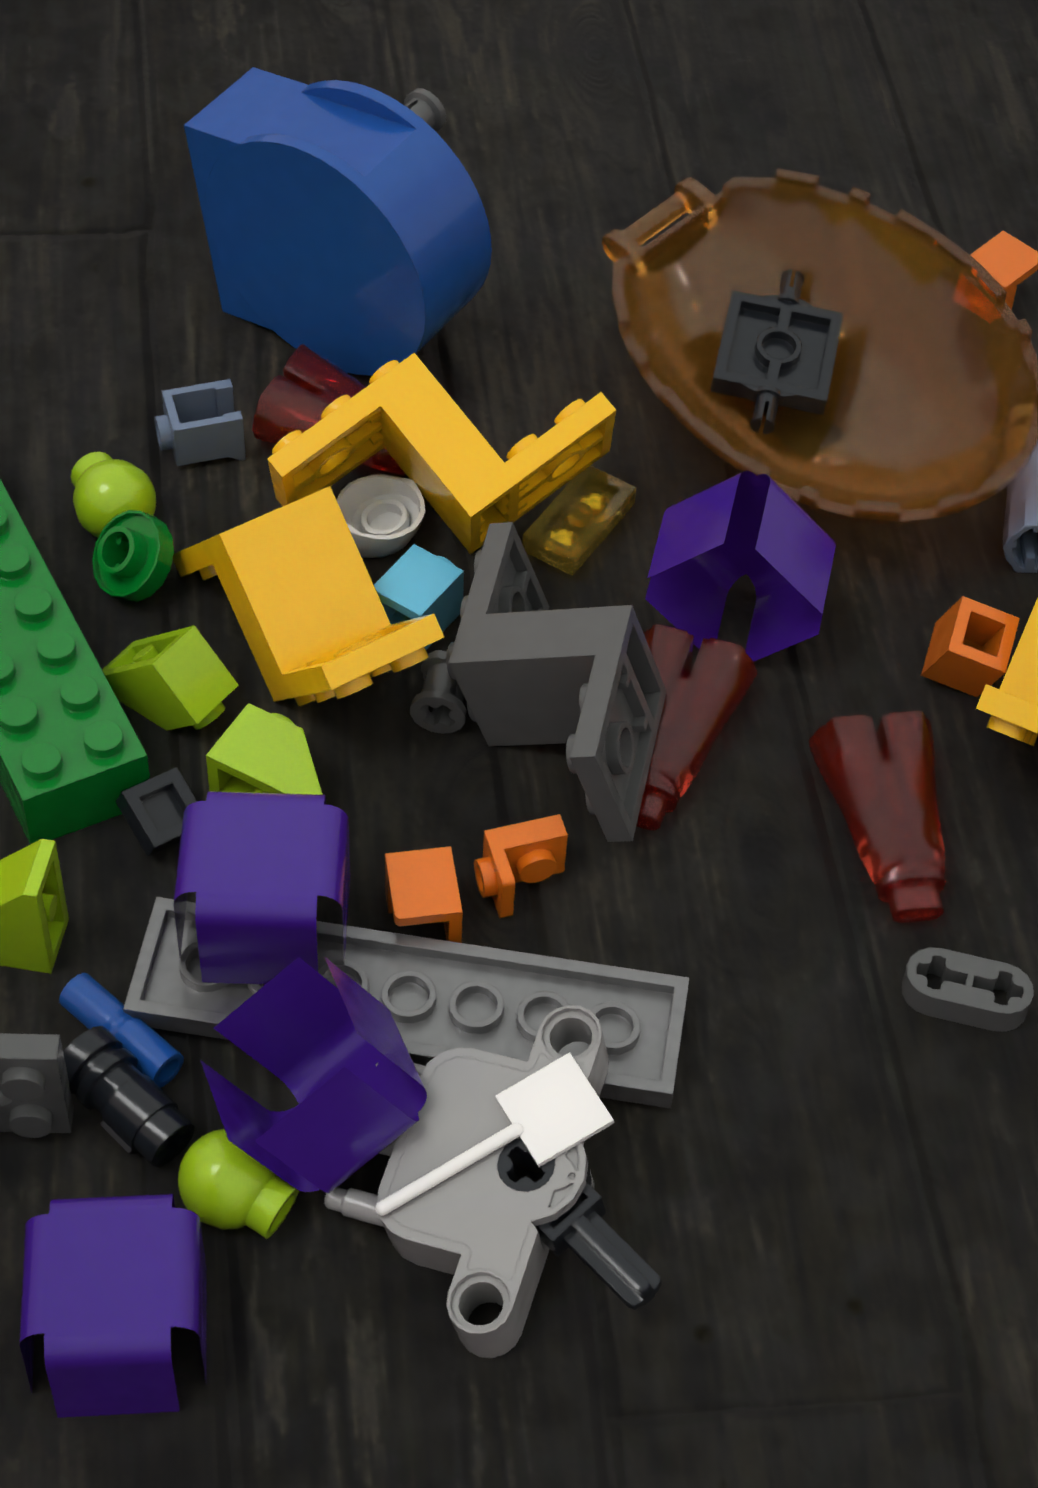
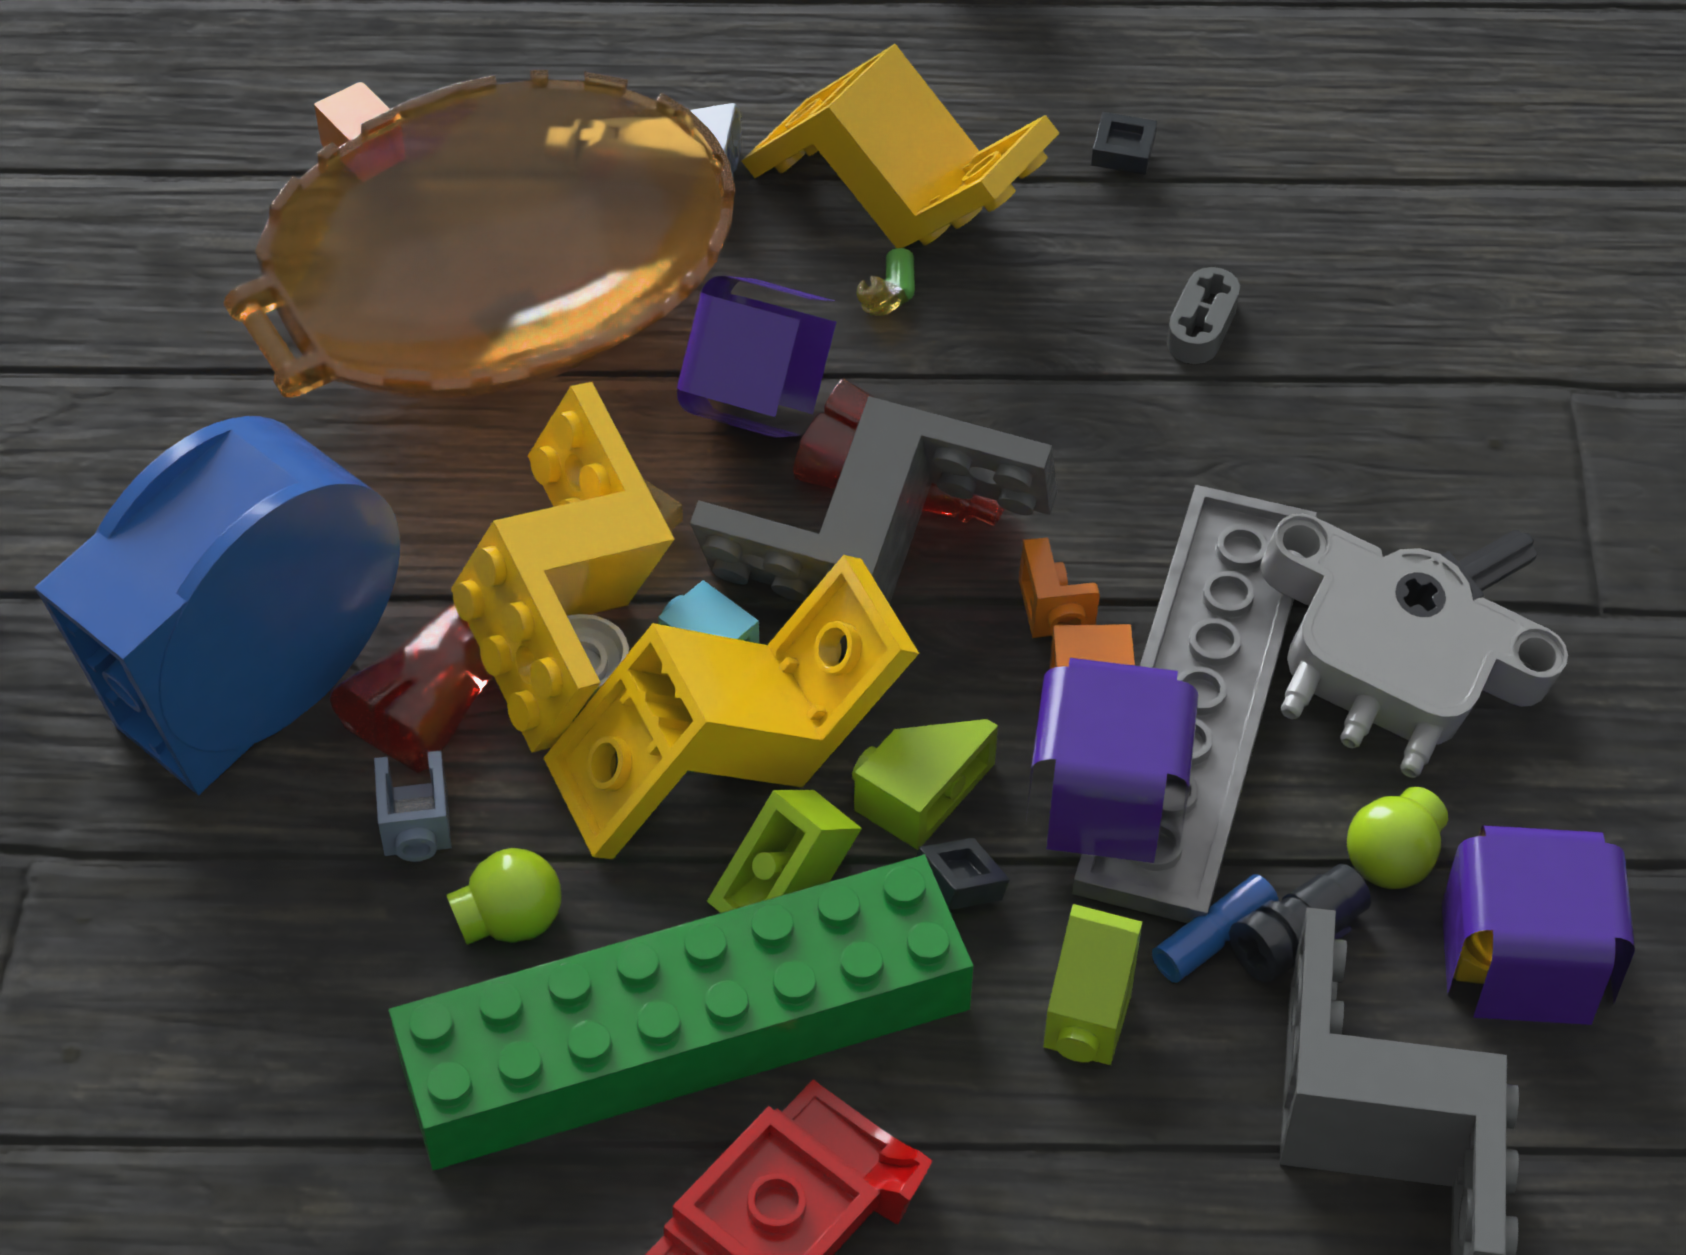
camera: 80 degrees left, 0 degrees up
green plate [92,510,174,602] -> none
dark purple piece [200,957,427,1193] -> none
white piece [375,1052,614,1216] -> none
black plate [710,269,844,434] -> none
clear red piece [809,711,946,923] -> none
orange brick [921,596,1020,697] -> none
none -> arm [856,248,915,316]

